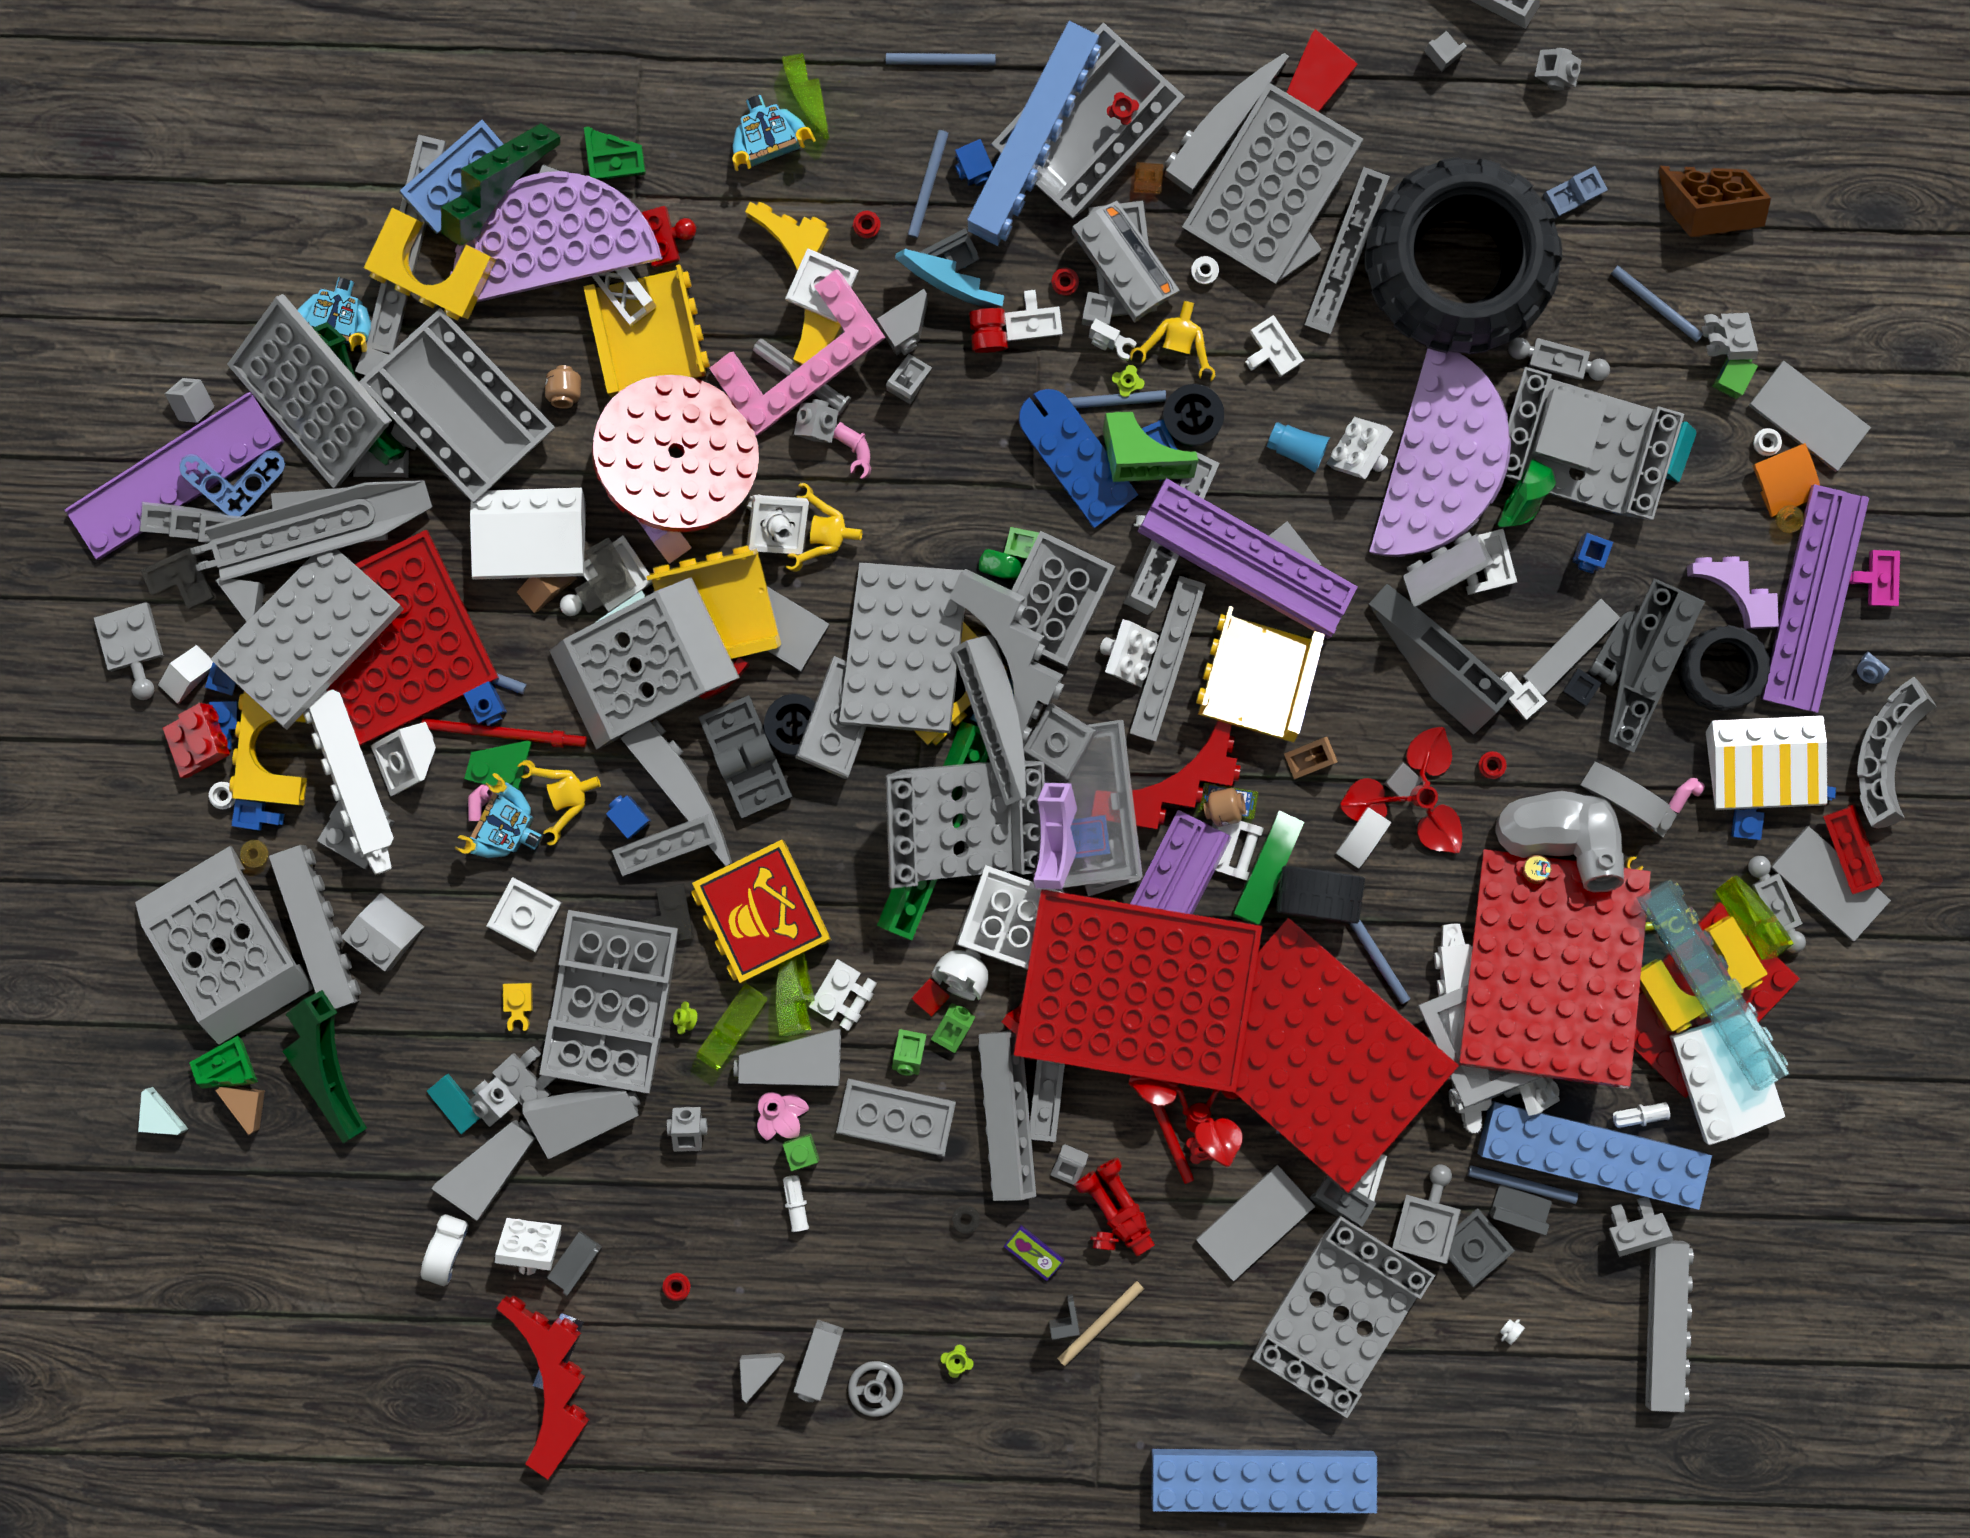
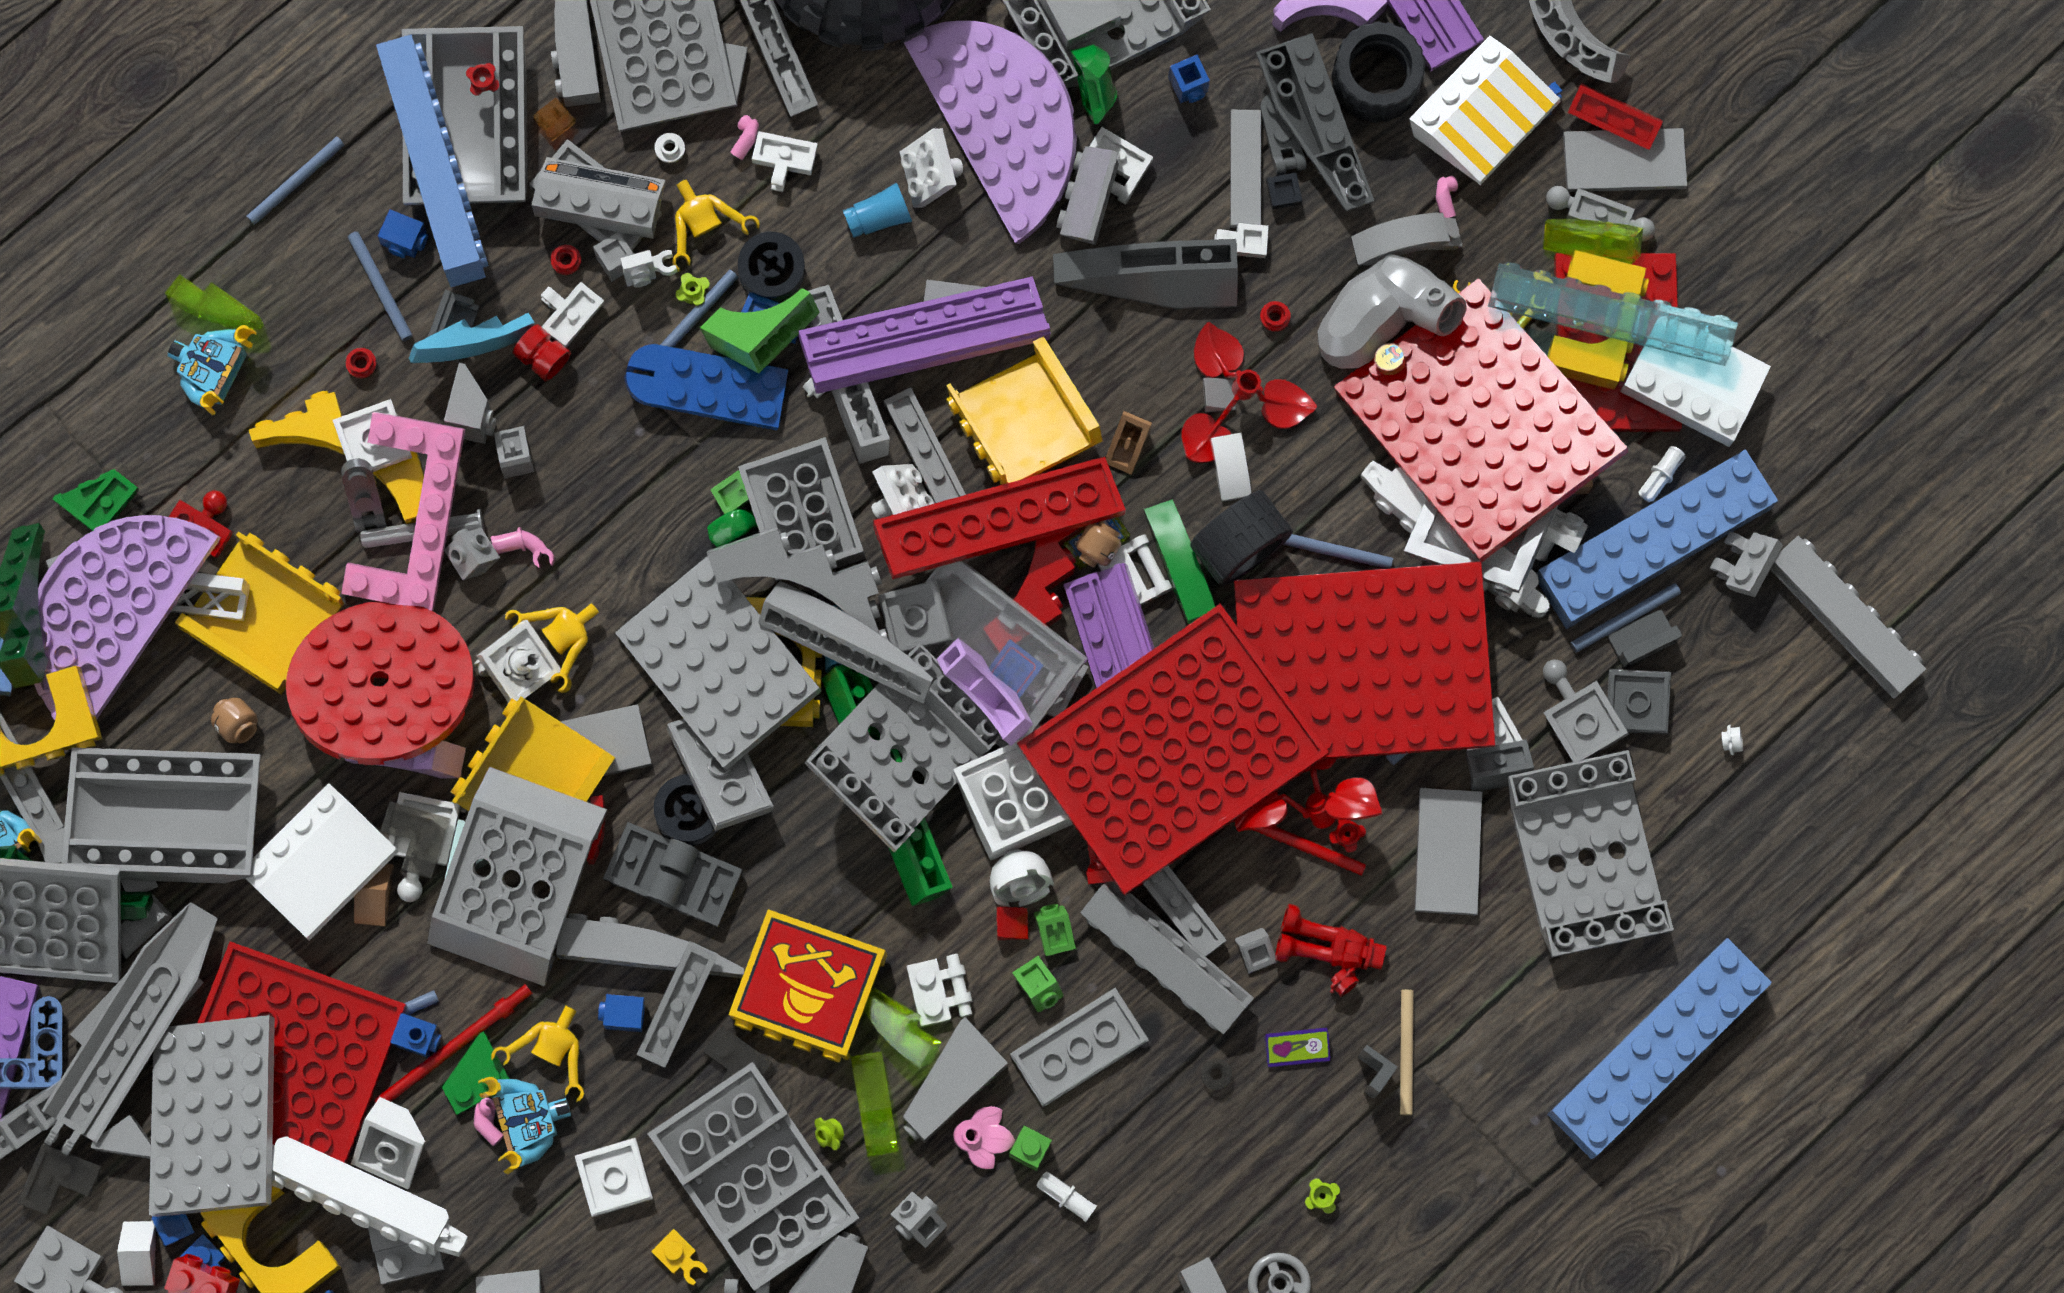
camera: 55 degrees left, 10 degrees down
blue plate [1731,808,1764,840] -> none
none -> dark grey plate [341,458,387,533]
none -> bright pink arm [730,115,759,160]
none -> red plate [873,457,1126,580]

